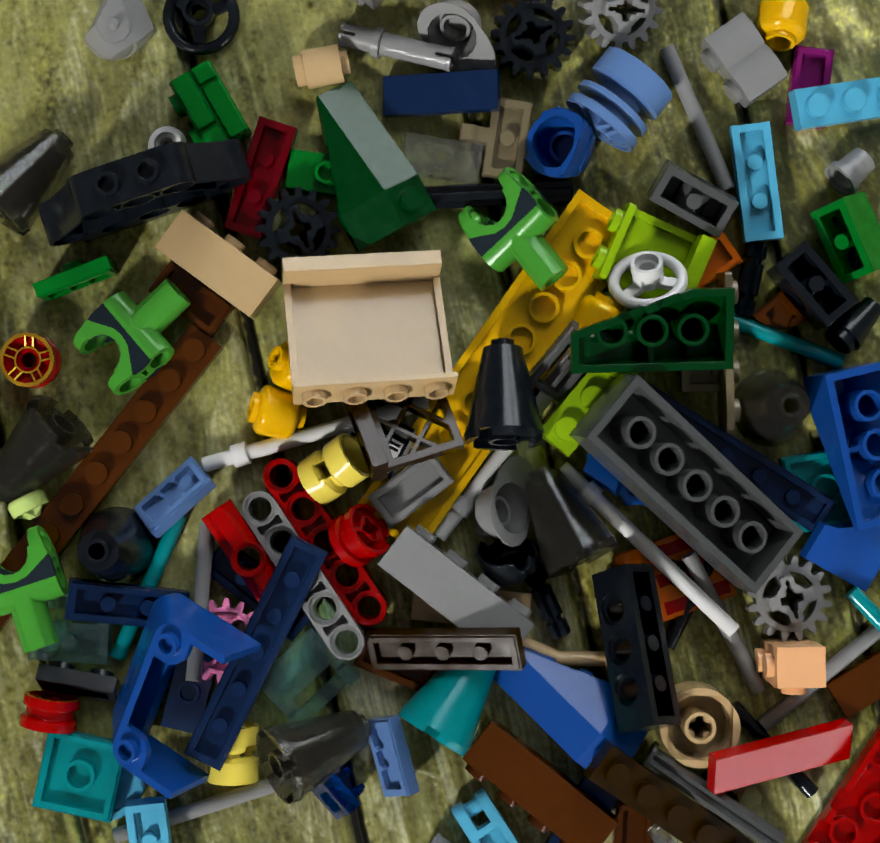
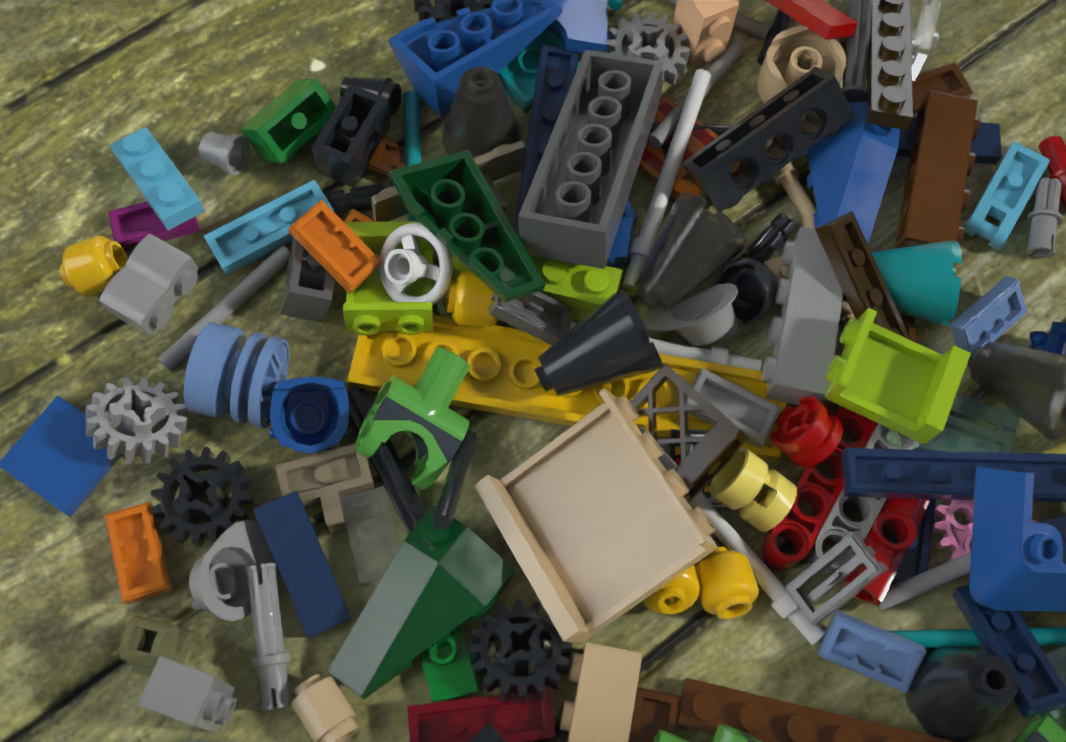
camera: 115 degrees left, 20 degrees down
none -> orange plate [288,199,383,294]
none -> black bar [433,430,477,530]
none -> dark grey tile [785,531,888,626]
none -> lime panel [824,308,971,445]

